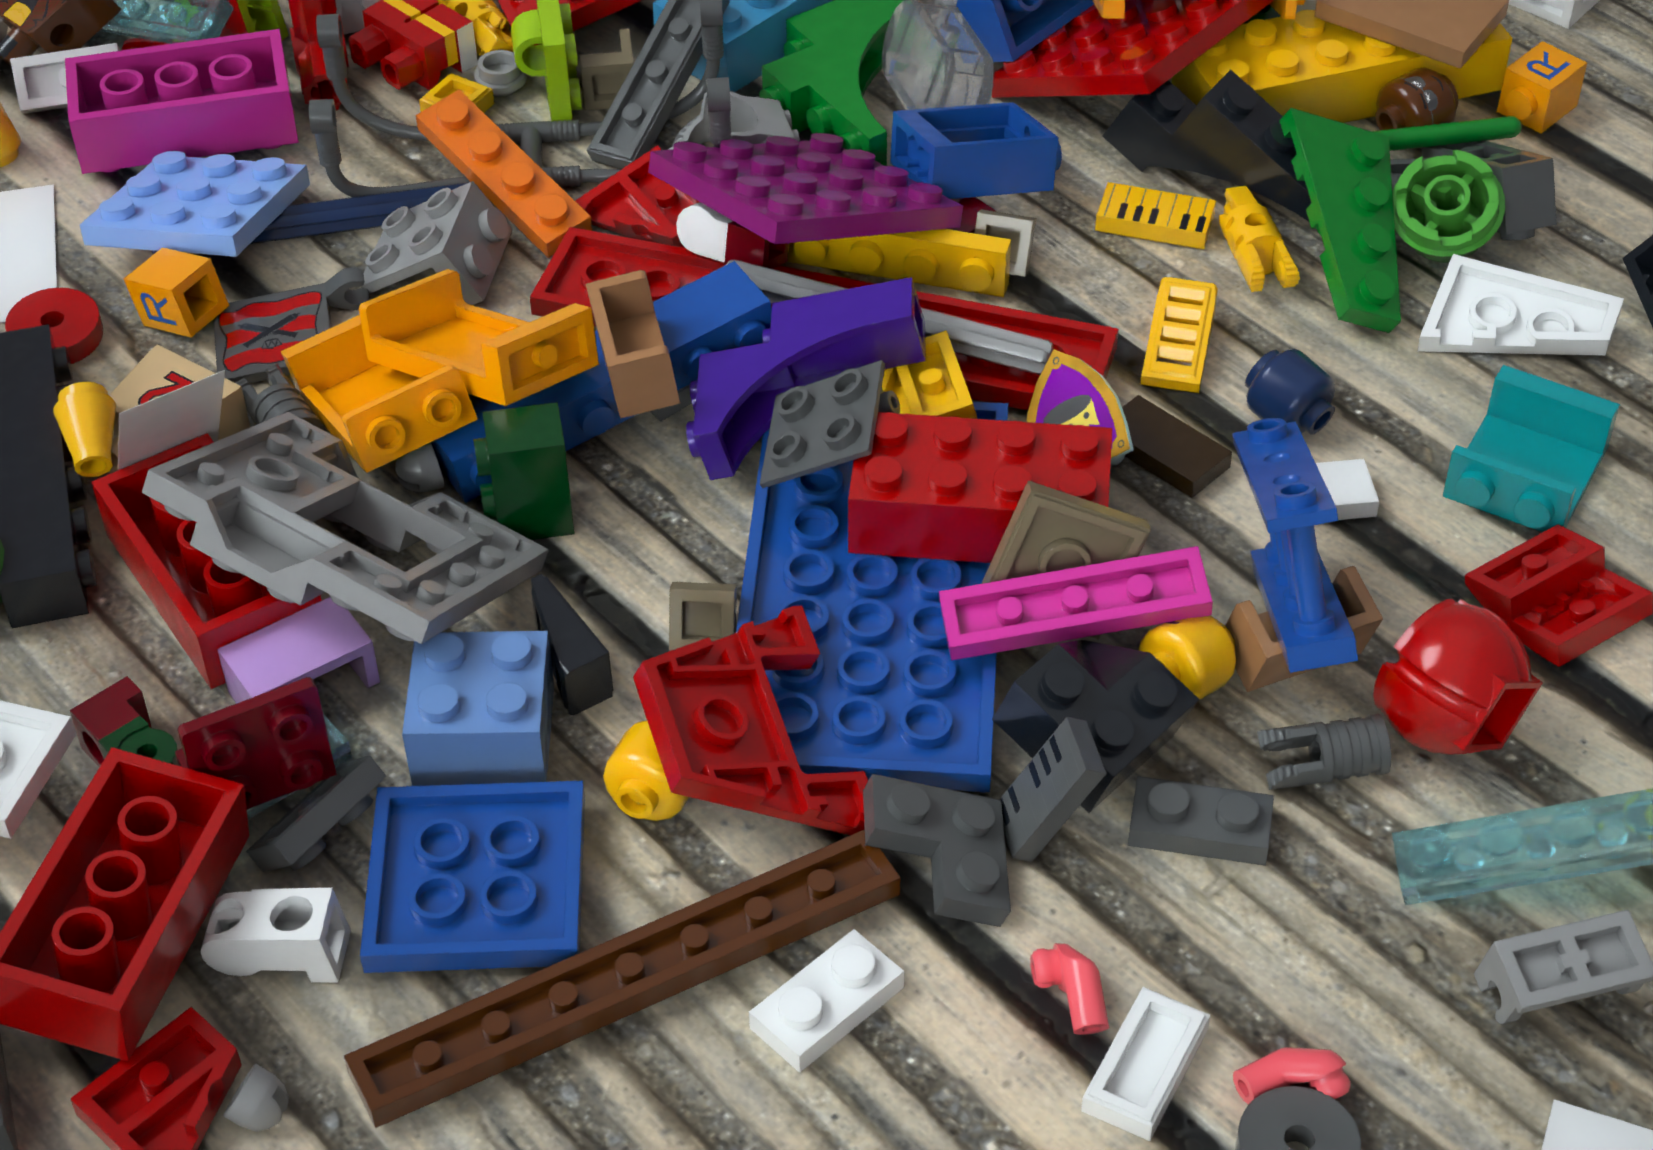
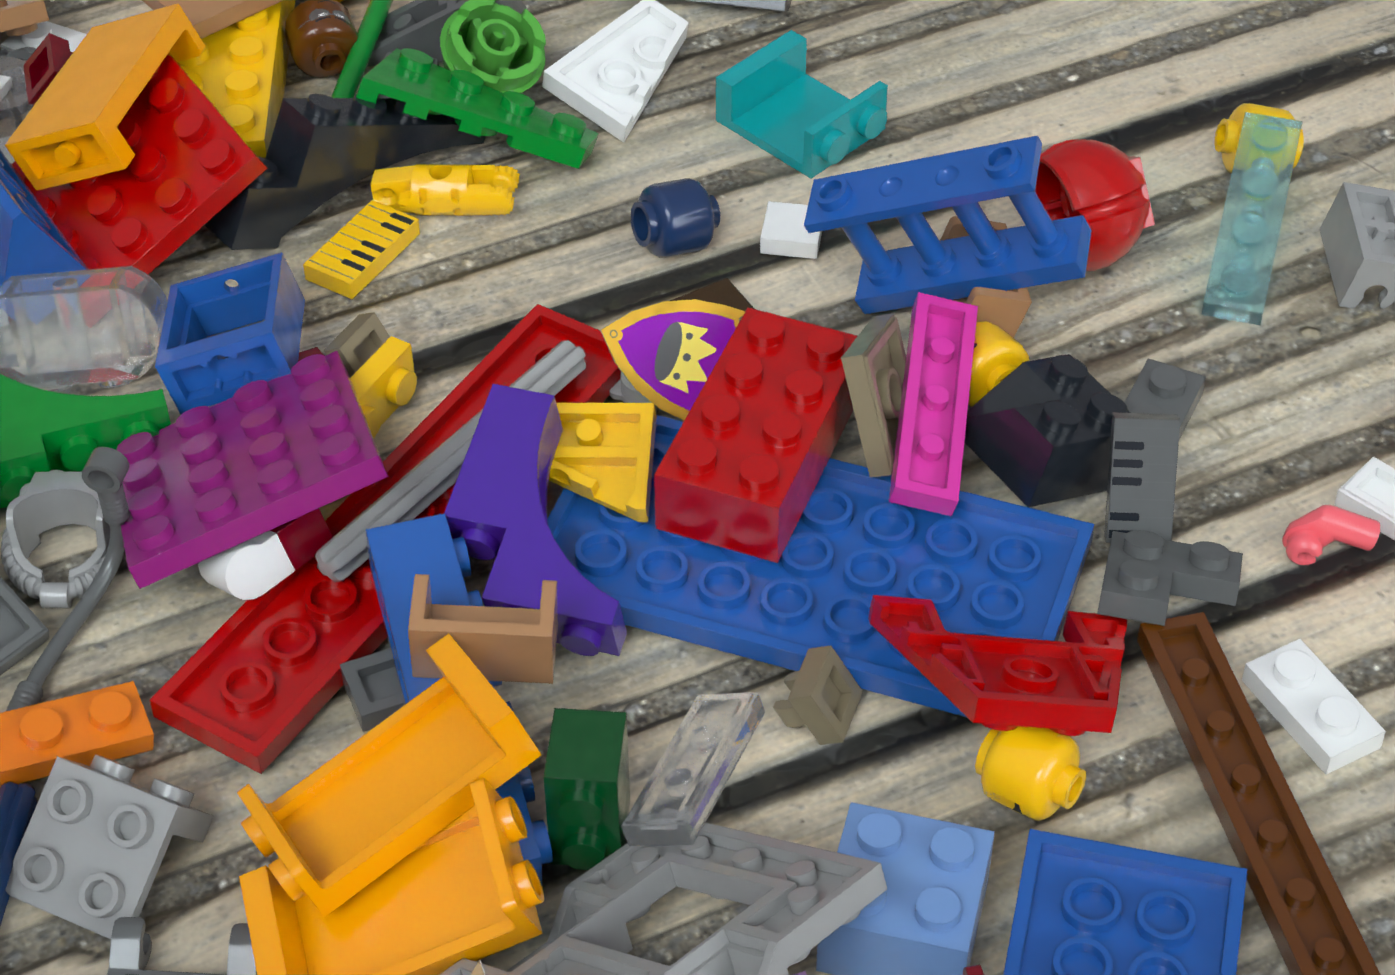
camera: 75 degrees left, 0 degrees up
black slope [531,574,613,715] -> none
red wing [575,145,699,248] -> none
dark grey hinge [760,360,900,488] -> none
yellow slope [1140,277,1218,393] -> none
dark grey hinge [1257,714,1391,790] -> none
red slope [1465,524,1653,667] -> none
none -> clear tile [621,692,765,846]

